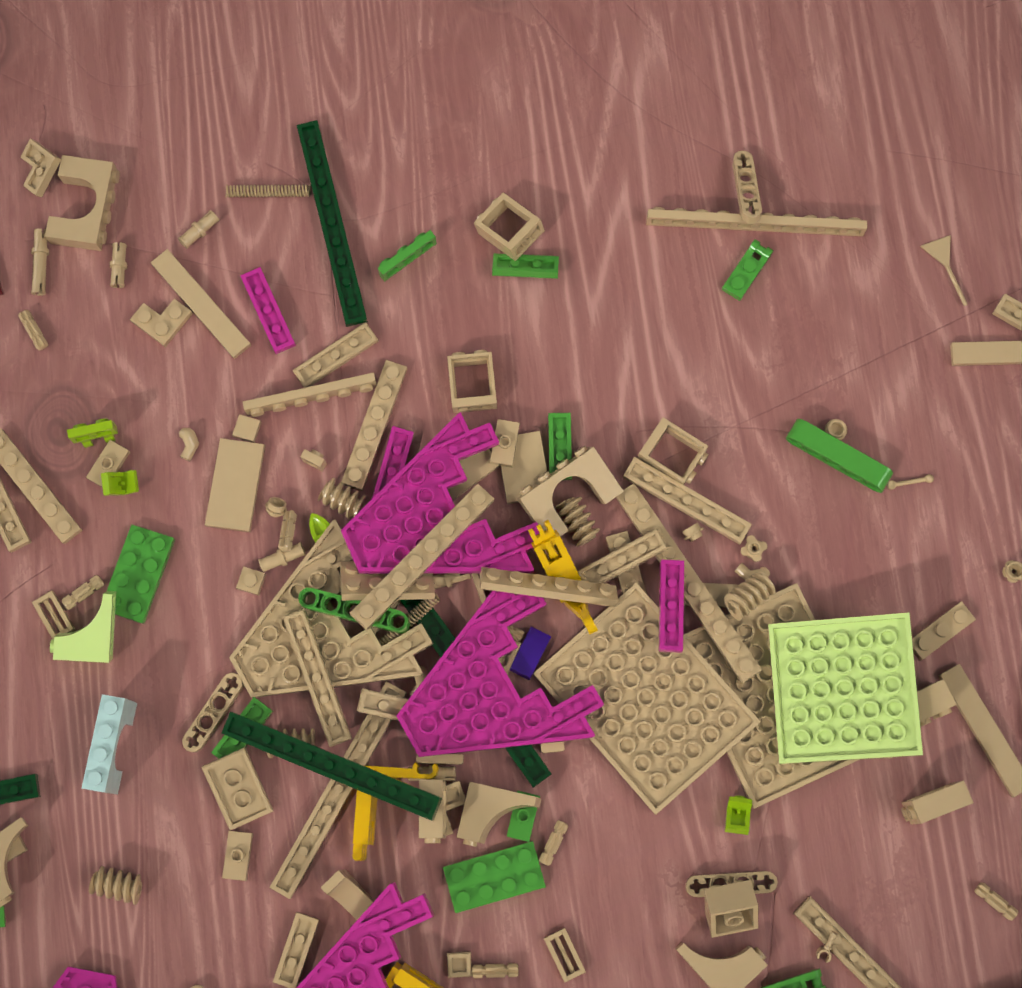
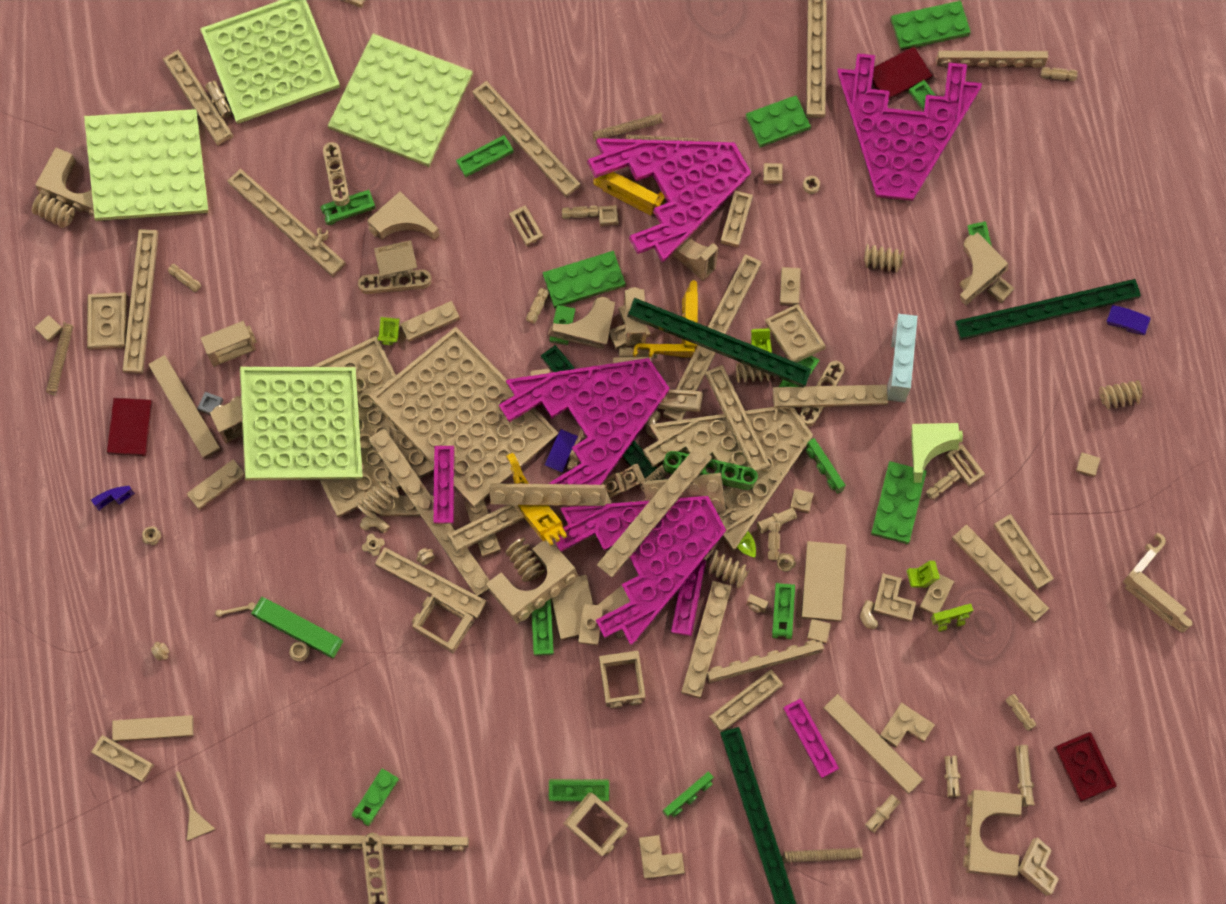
camera: 175 degrees right, 5 degrees down
none -> tan plate [151,642,169,661]
none -> light grey tile [197,392,223,415]
none -> tan plate [400,301,460,342]
none -> tan slope [603,464,644,498]
none -> tan plate [639,835,685,879]
none -> lime bracket [751,328,772,353]
none -> bright green plate [772,583,795,639]
none -> tan plate [773,385,888,408]
none -> bright green plate [806,438,846,494]
none -> tan plate [873,573,916,622]

